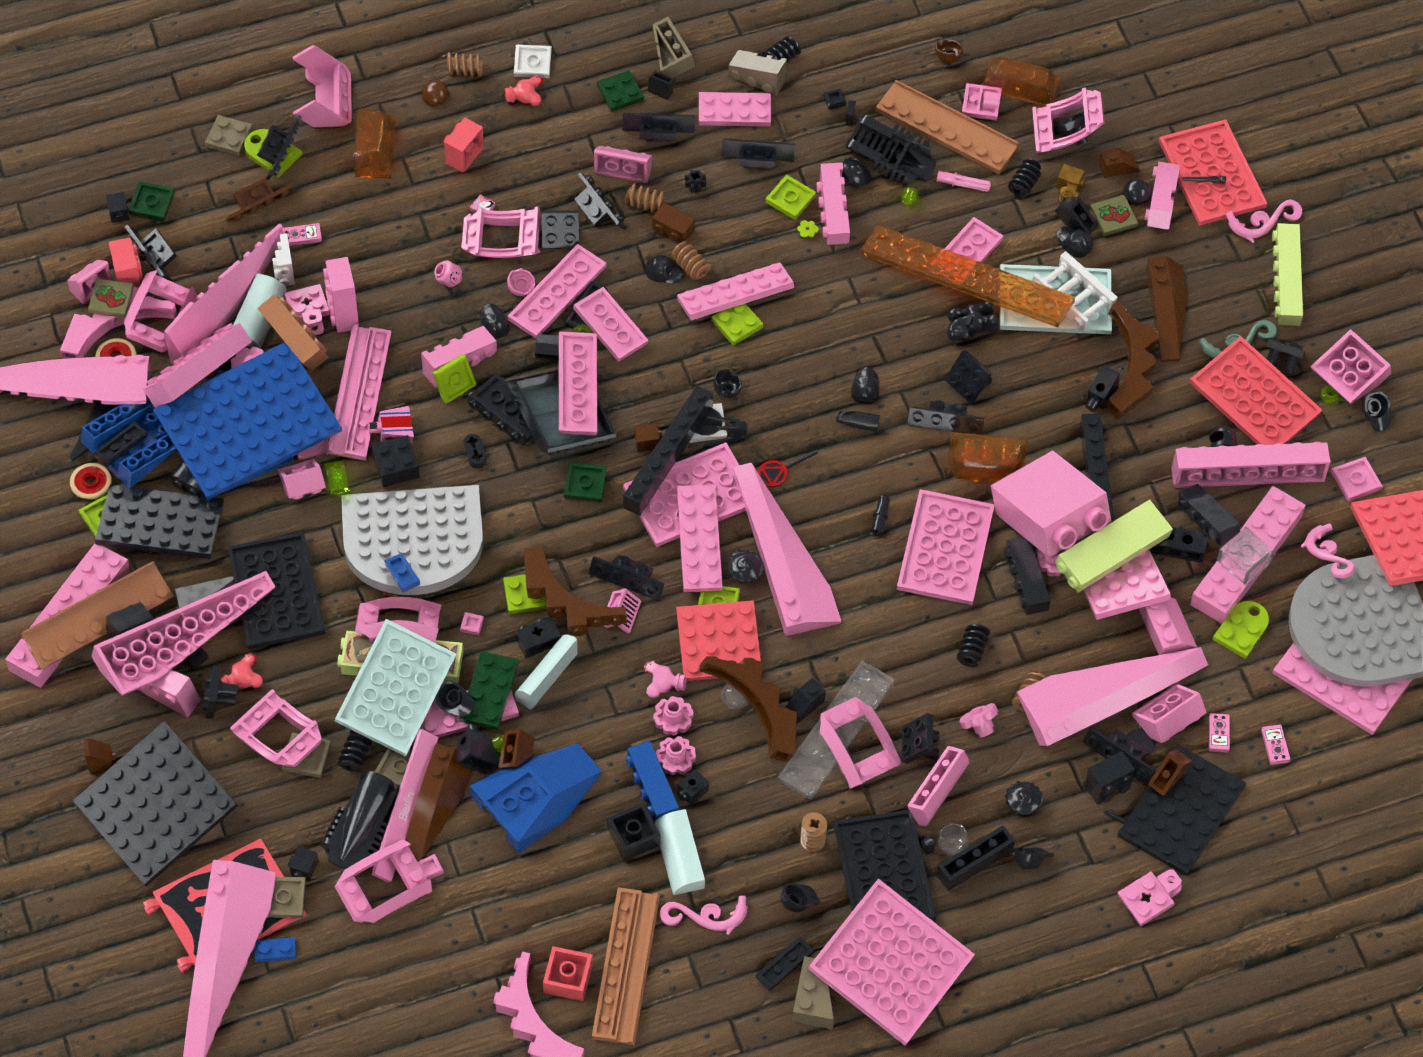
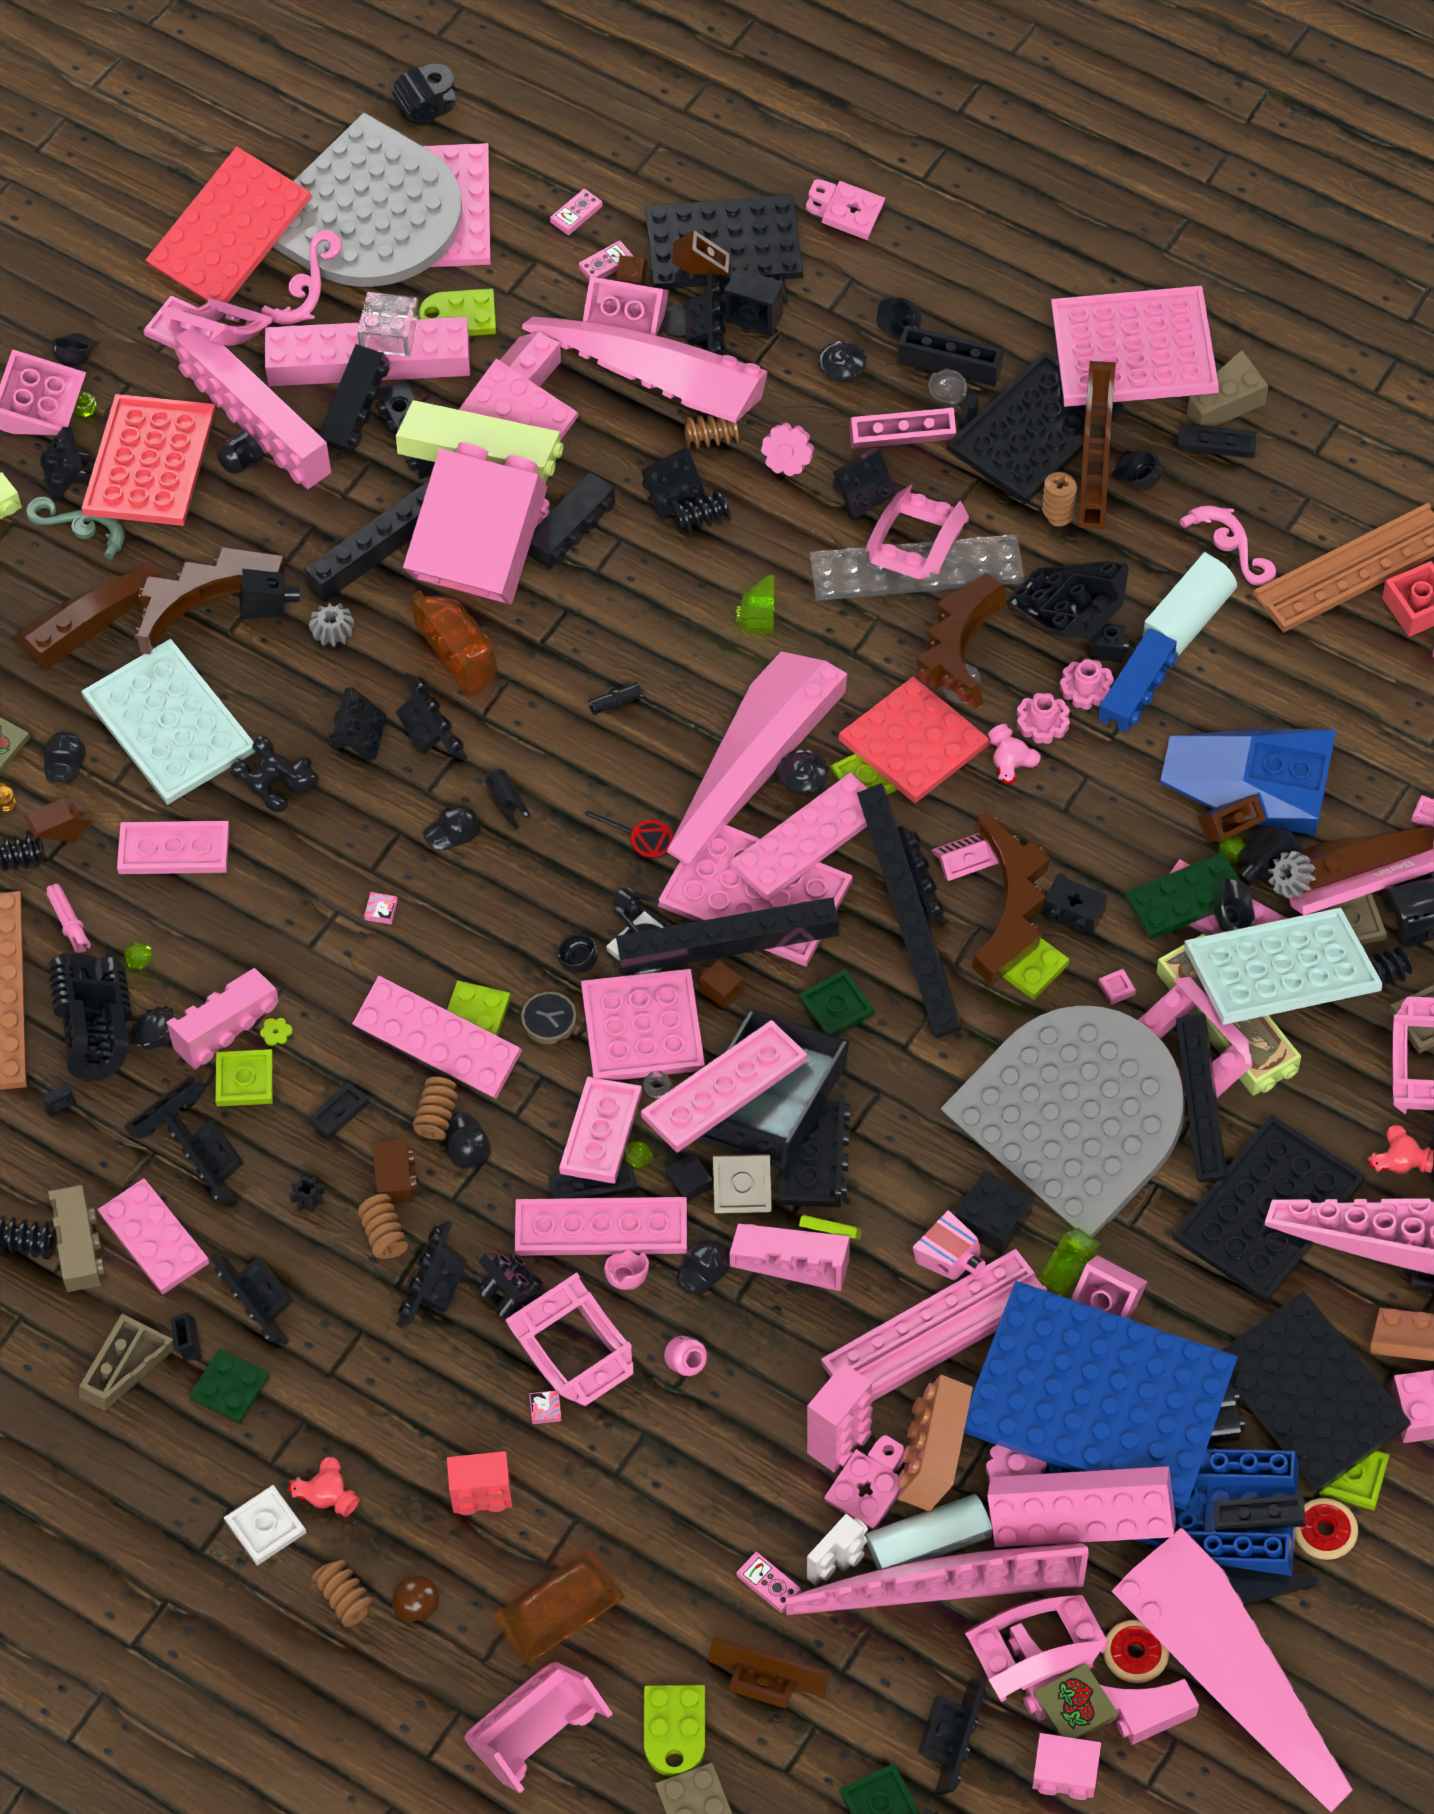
camera: 125 degrees left, 0 degrees up
coral brick [109,237,143,288] -> none
flat silver slope [175,576,234,609] -> none
black bracket [257,115,301,180] -> none
blue plate [384,553,420,592] -> none
black beam [464,434,486,469] -> none
light aqua brick [515,635,578,710] -> none
bright pink slope [594,146,652,183] -> none
black brick [607,803,660,861] -> none
black slope [785,678,826,725] -> none
black tile [823,88,846,110] -> none
clear orange plate [861,225,1075,327] -> none
bright pink plate [897,489,994,605] -> none
white fence [1032,251,1118,332] -> none
black slope [1055,197,1098,235] -> none
none -> reddish brown slope [24,798,93,842]
none -> black plate [124,1077,205,1139]
none -> bright pink wedge [162,298,273,346]
none -> black plate [308,1082,369,1140]
none -> light grey gear [309,601,355,647]
none -> tile [364,892,398,925]
none -> black tile [521,992,577,1044]
none -> bright pink plate [581,969,705,1081]
none -> reddish brown brick [616,255,648,286]
none -> black plate [641,448,705,518]
none -> clear plate [643,1071,671,1098]
none -> plate [713,1154,772,1213]
none -> clear neon green slope [737,575,774,633]
none -> black plate [857,783,963,1038]
none -> black wedge [1006,561,1129,639]
none -> reddish brown arch [1078,361,1116,529]
none -> black plate [1176,1013,1228,1183]
none -> light grey gear [1268,851,1316,898]

